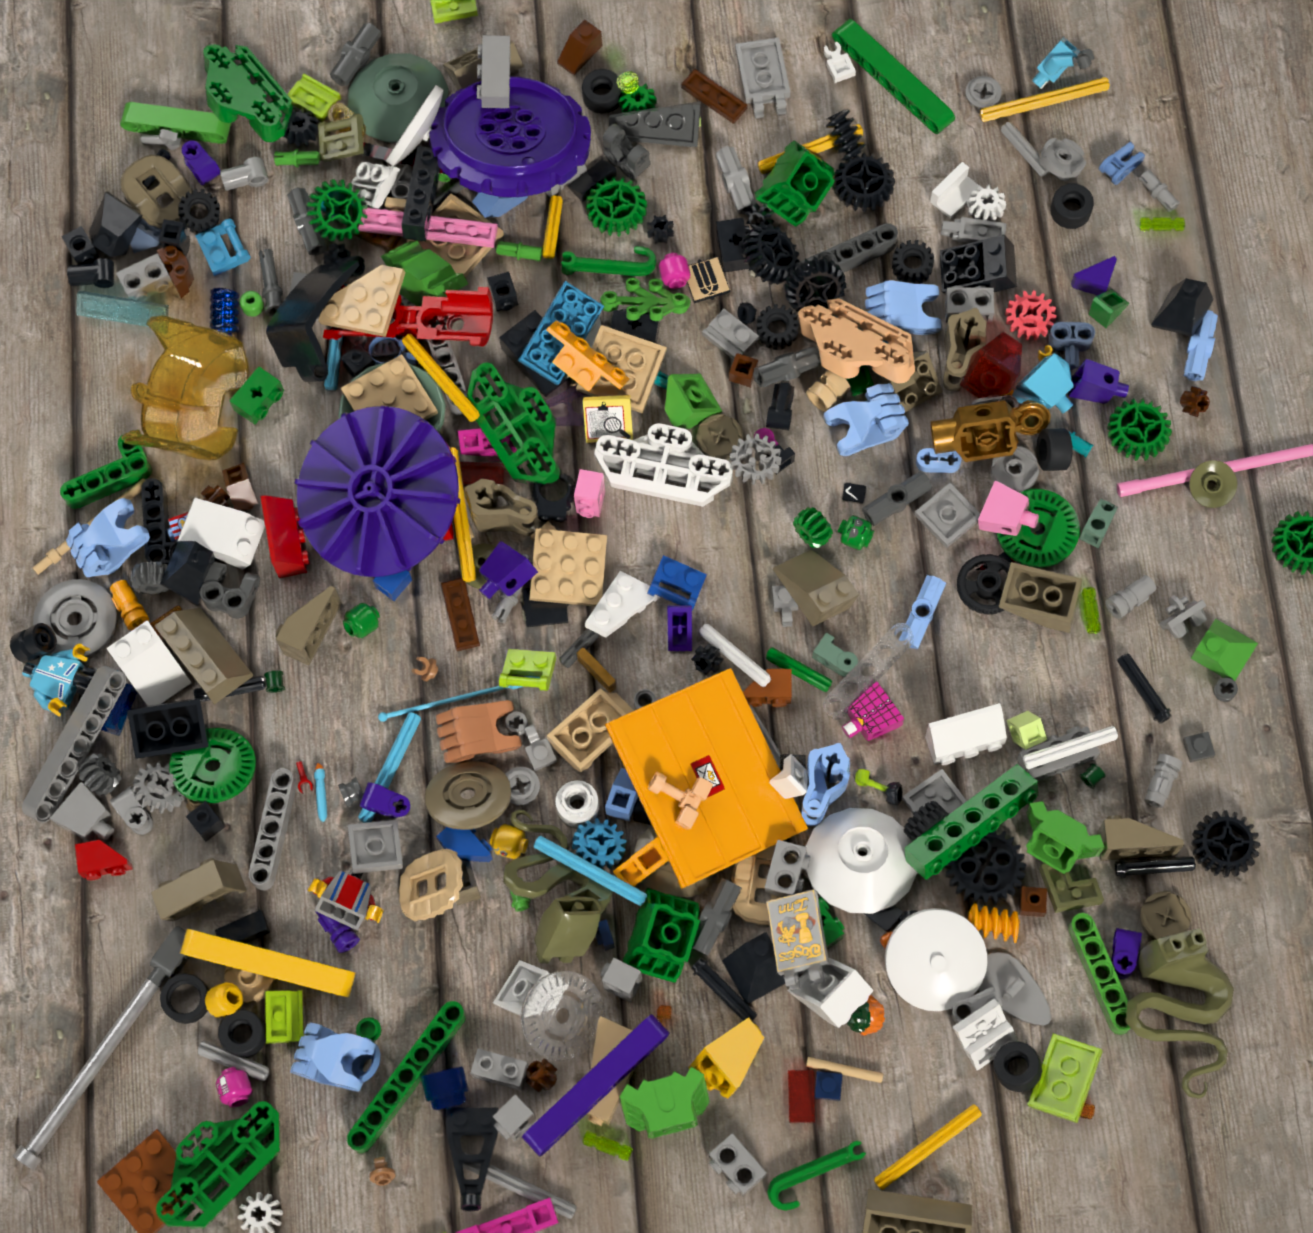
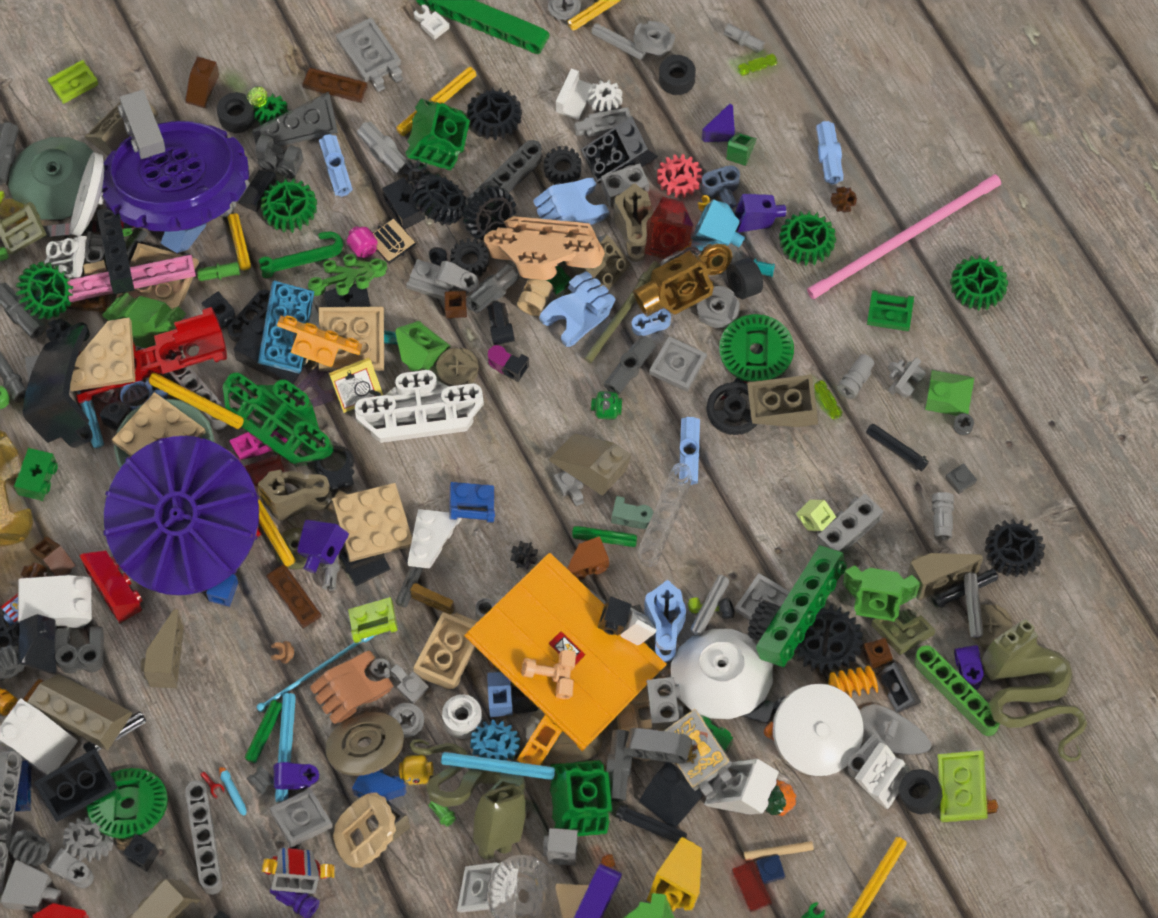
camera: 25 degrees left, 5 degrees down
dark green axle [264,670,285,693] -> none
green head [343,603,380,638] -> none
bright pink brick [574,469,605,518] -> none
dark blue plate [595,919,615,951] -> none
black gear [647,215,674,244] -> none
dark purple slope [667,605,692,651] -> none
white axle [699,624,771,687] -> none
light grey gear [729,434,781,485] -> none
green gear [793,507,833,548] -> none
black piece [824,109,866,161] -> none
black sticker [842,483,866,503] -> none
dark pink torso [842,682,904,741] -> none
white slope [925,703,1007,765] -> none
bright pink torso [978,481,1039,536] -> none
white axle [1023,726,1118,769] -> none
sand green leg [1079,498,1118,548] -> none
dark green axle [1079,763,1106,789] -> none
medium blue piece [1099,142,1145,185] -> none
black slope [1151,278,1214,336] -> none
olive dish [1189,460,1237,508] -> none
none -> black beam [228,290,270,342]
none -> green axle [245,700,282,764]
none -> light blue piece [319,134,353,197]
none -> light grey piece [435,261,479,294]
none -> olive bar [584,261,660,363]
none -> black brick [597,596,632,636]
none -> dark grey beam [624,728,692,764]
none -> light grey axle [691,575,729,636]
none -> green plate [867,290,914,331]
none -> black slope [877,662,921,713]
none -> light grey axle [964,573,983,638]

